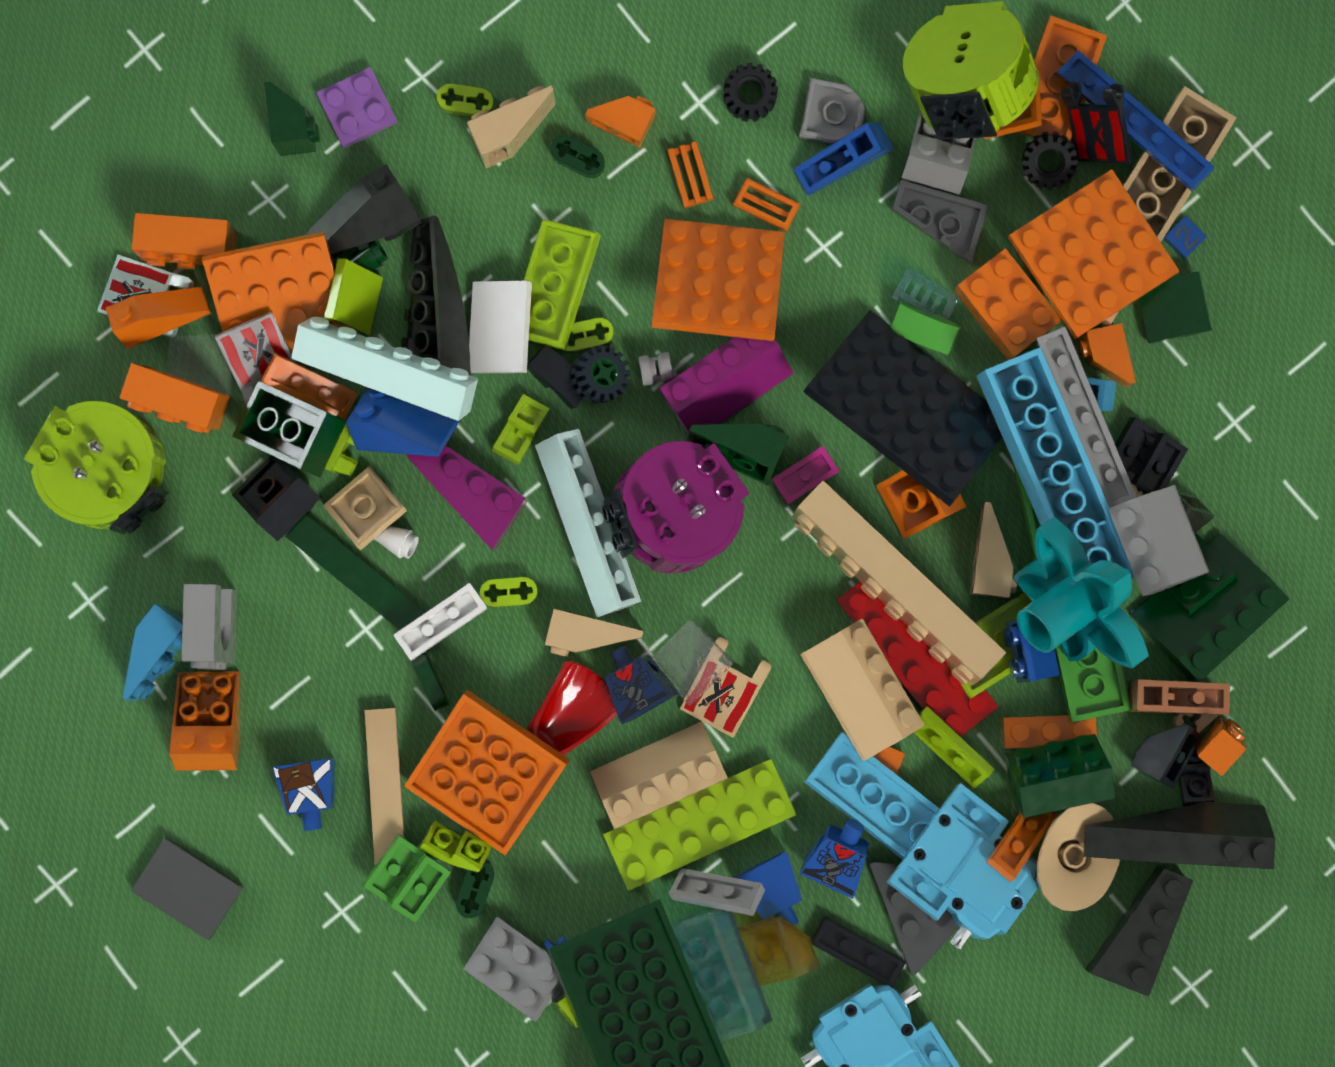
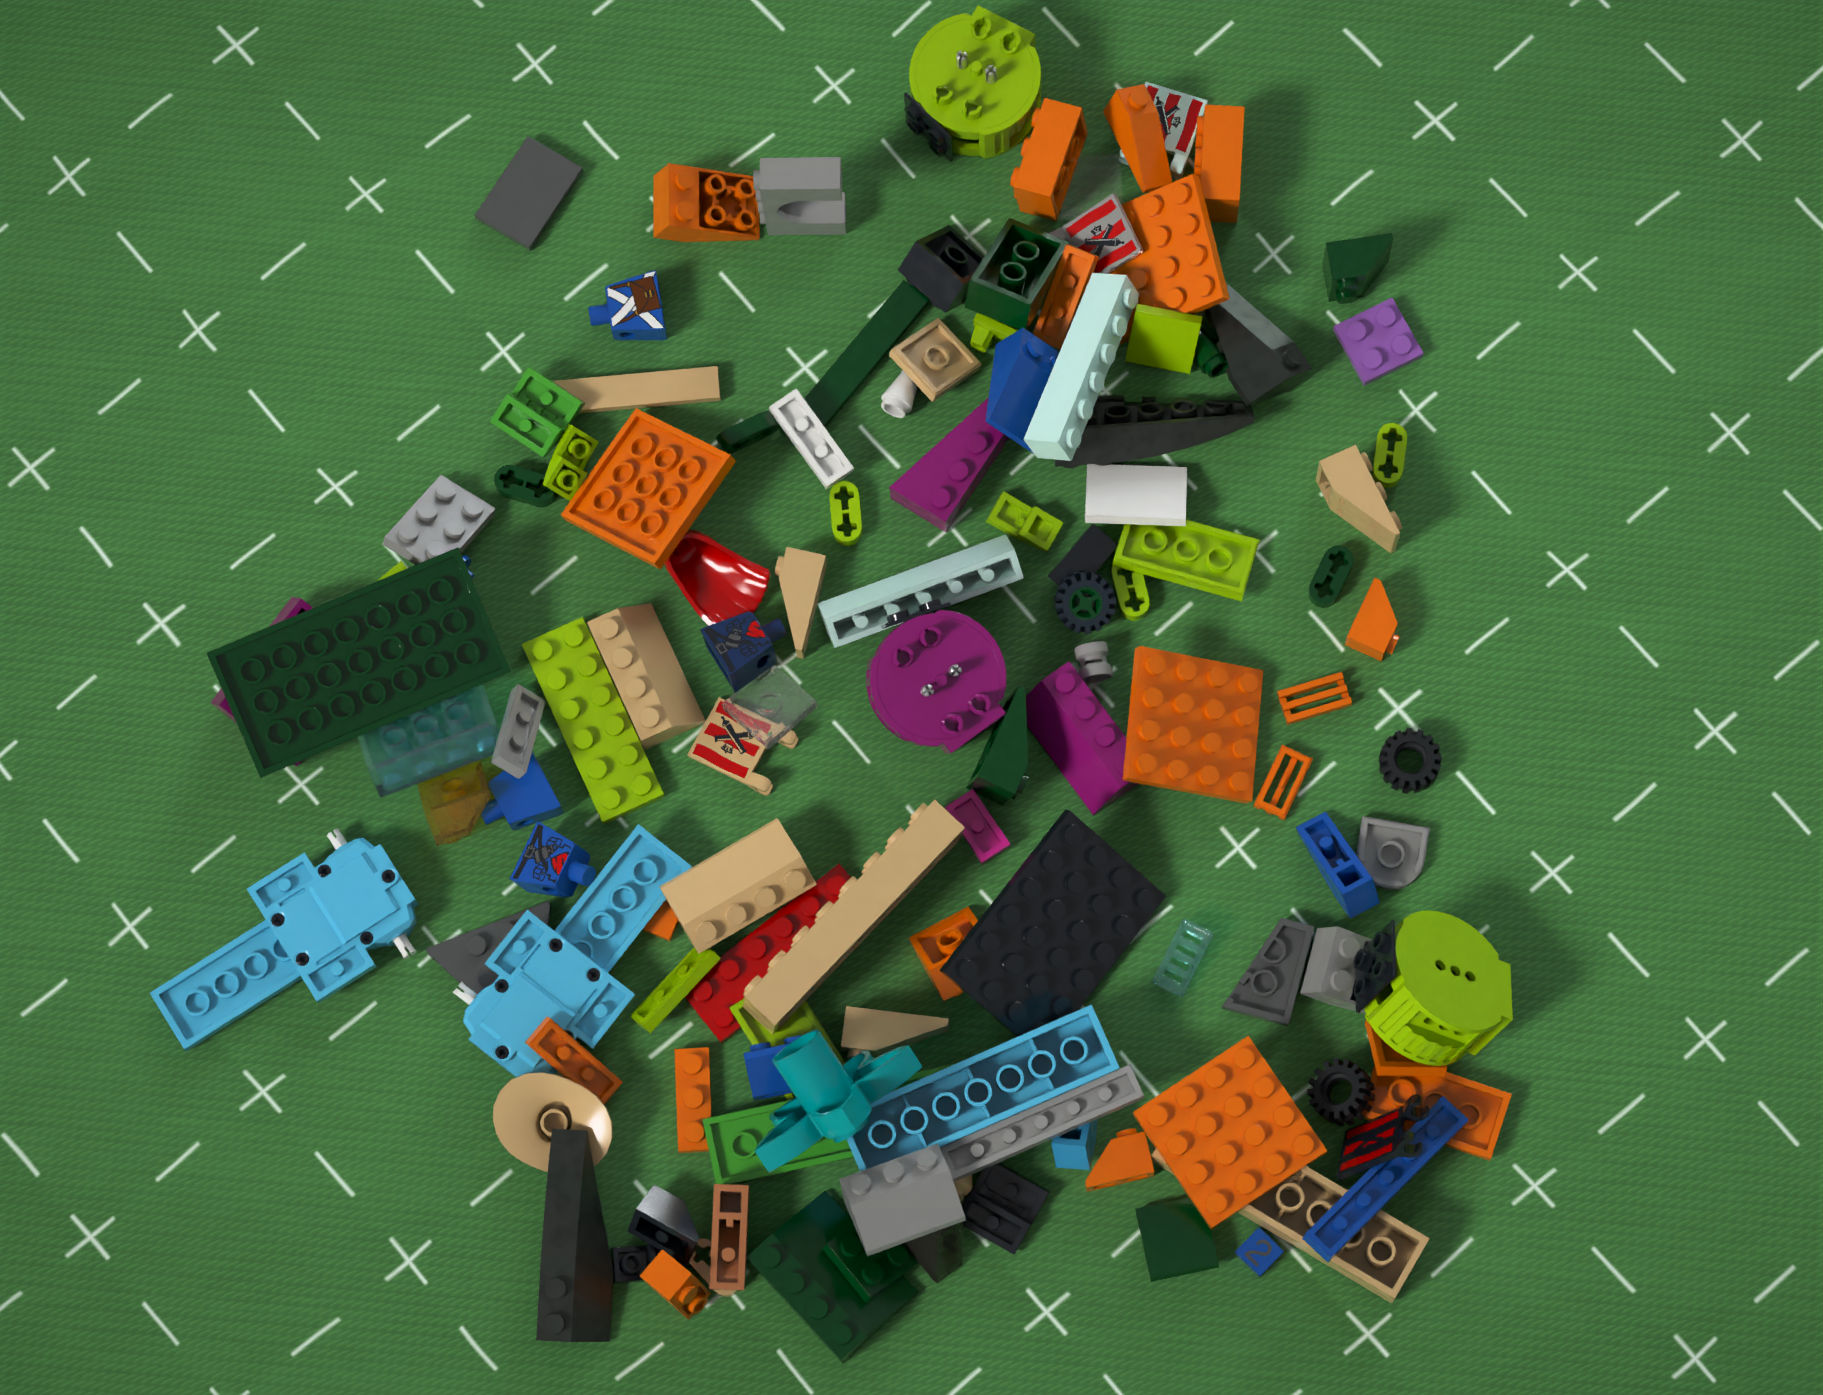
camera: 100 degrees right, 10 degrees down
dark azure slope [123,604,183,701] -> none
black tile [810,916,906,987] -> none
bright green slope [891,302,961,355] -> none
orange brick [953,248,1062,360] -> none
dark green brick [1005,734,1115,818] -> none
pearl dark grey wedge [1084,866,1193,997] -> none

